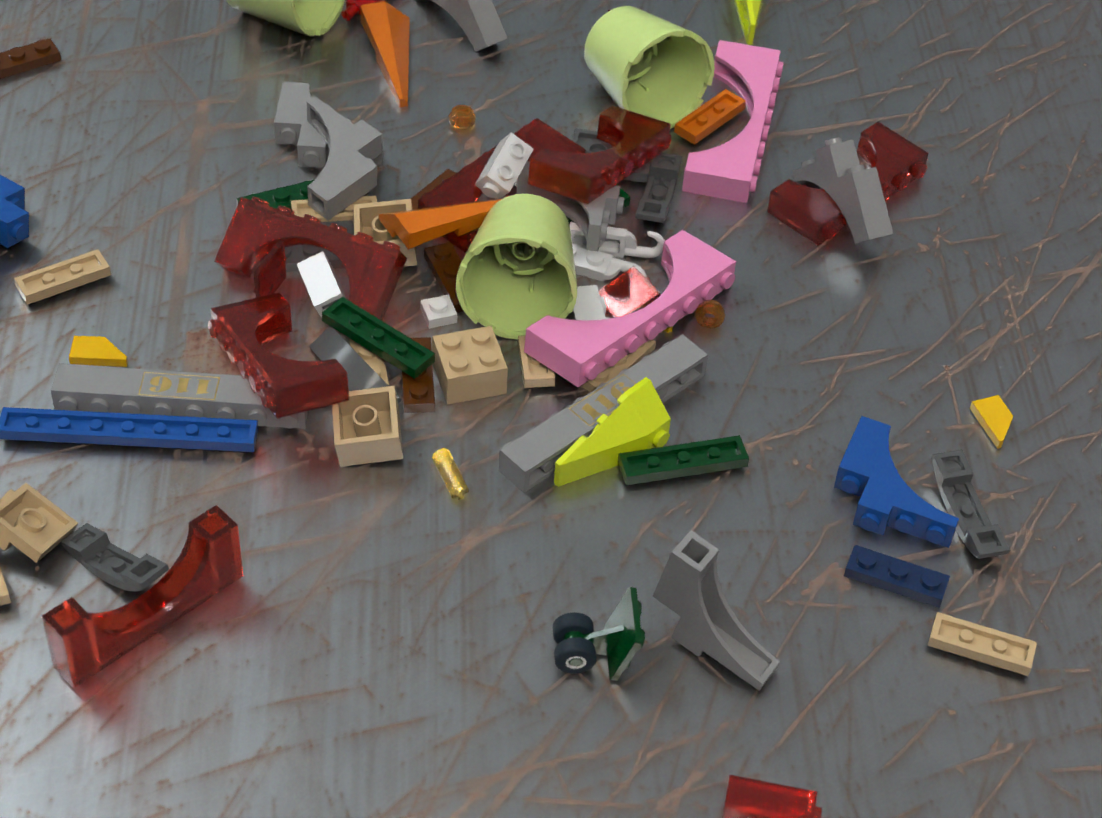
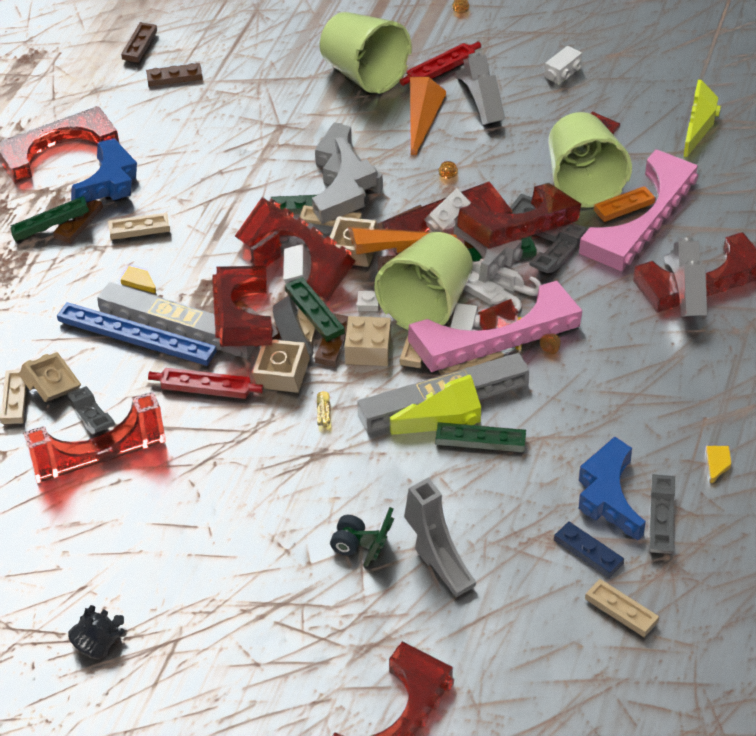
camera: 25 degrees right, 0 degrees up
none -> red plate [148,367,264,399]

